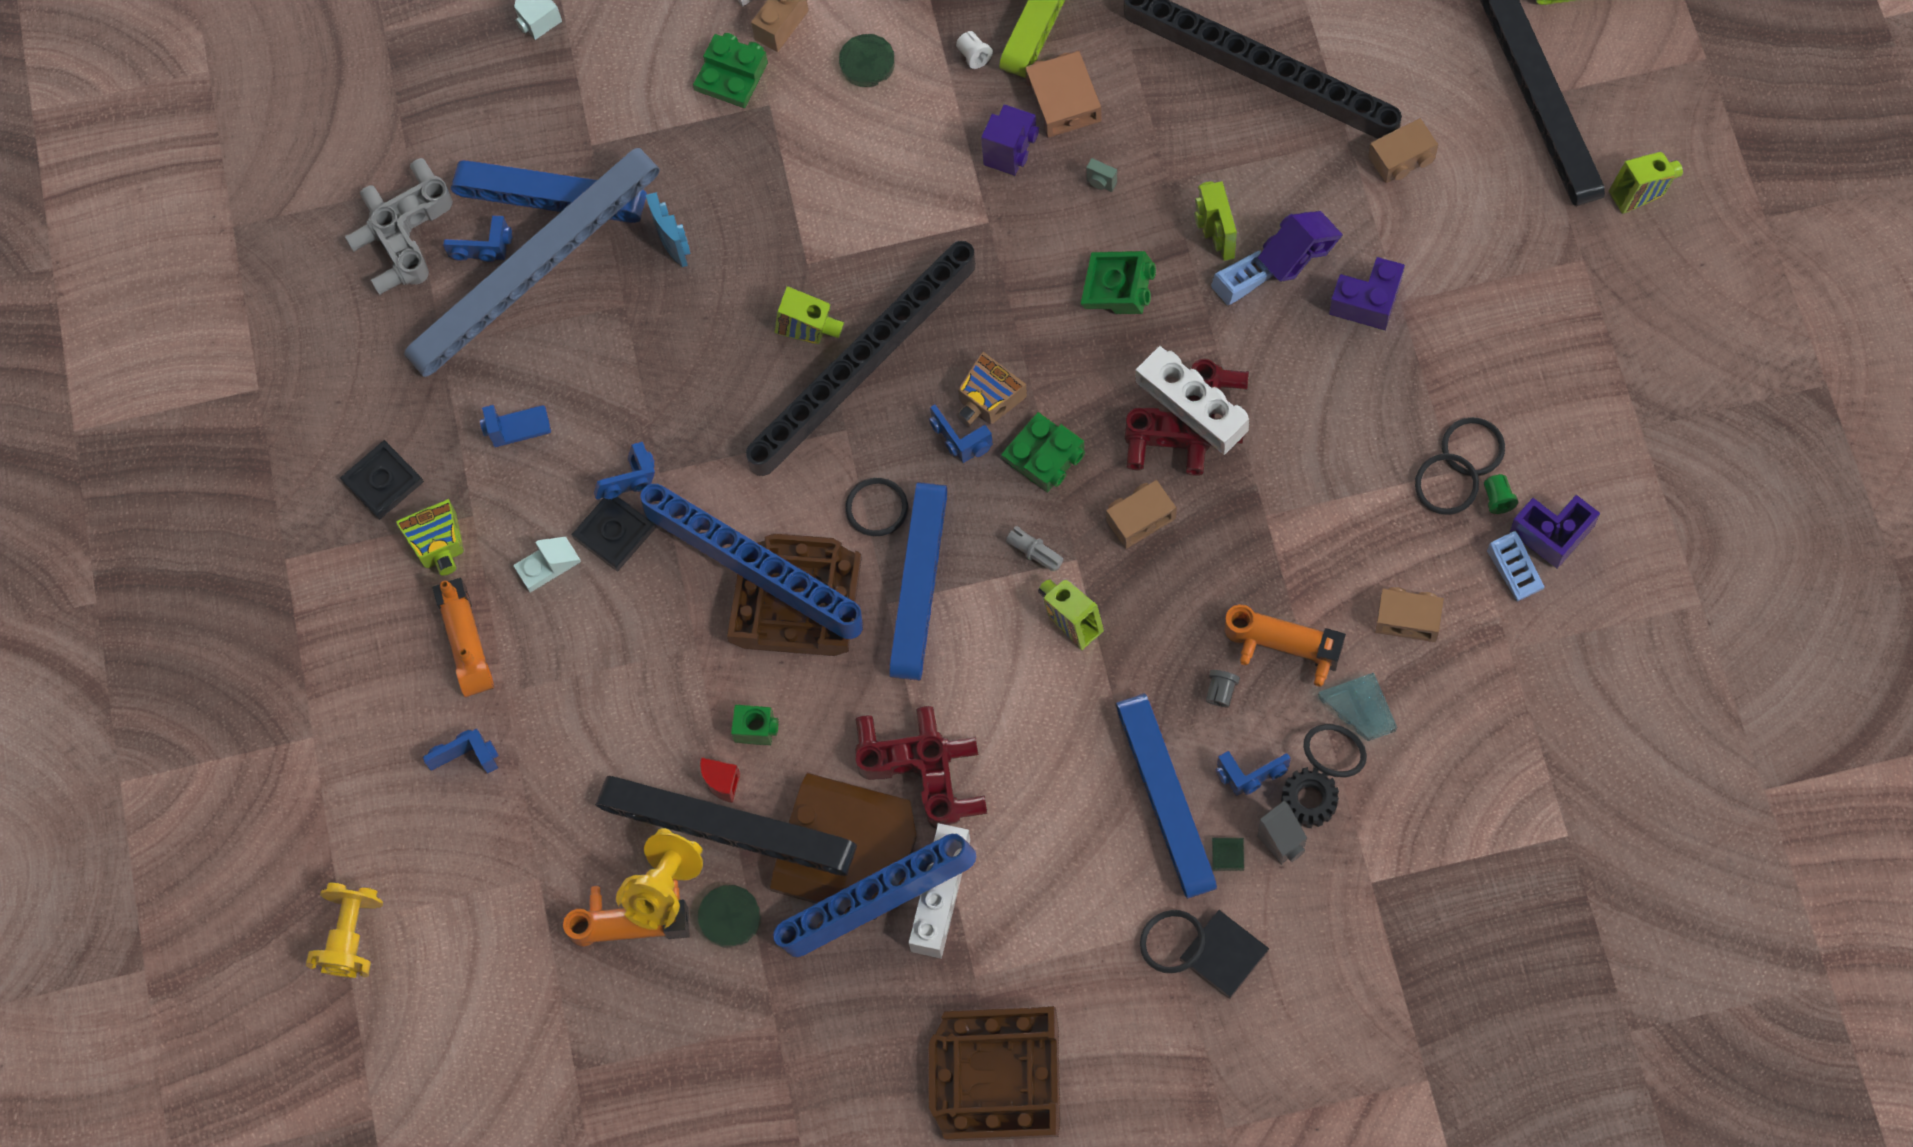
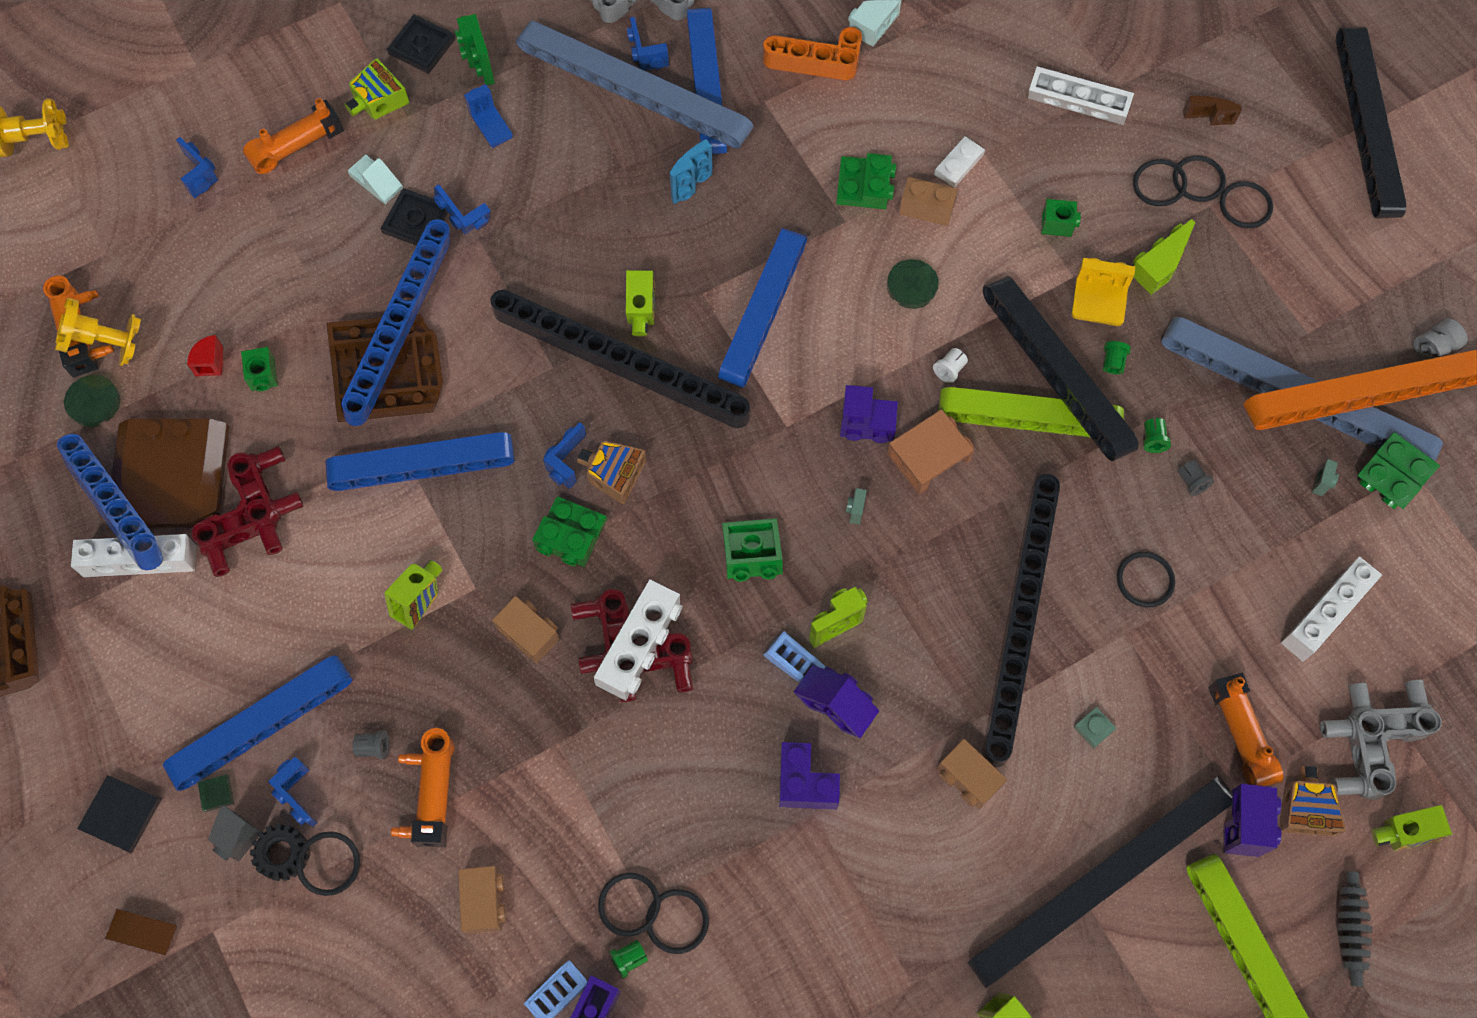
camera: 65 degrees right, 0 degrees up
black beam [595,776,857,876] -> none
black tyre [846,478,908,537] -> none
light grey axle [1006,526,1063,571] -> none
black tyre [1140,910,1205,973] -> none
clear light blue wing [1318,673,1397,741] -> none
none -> reddish brown slope [105,909,177,955]
none -> green plate [454,14,495,85]
none -> blue beam [718,228,807,388]
none -> orange beam [763,27,862,80]
none -> sand green plate [1074,707,1117,749]

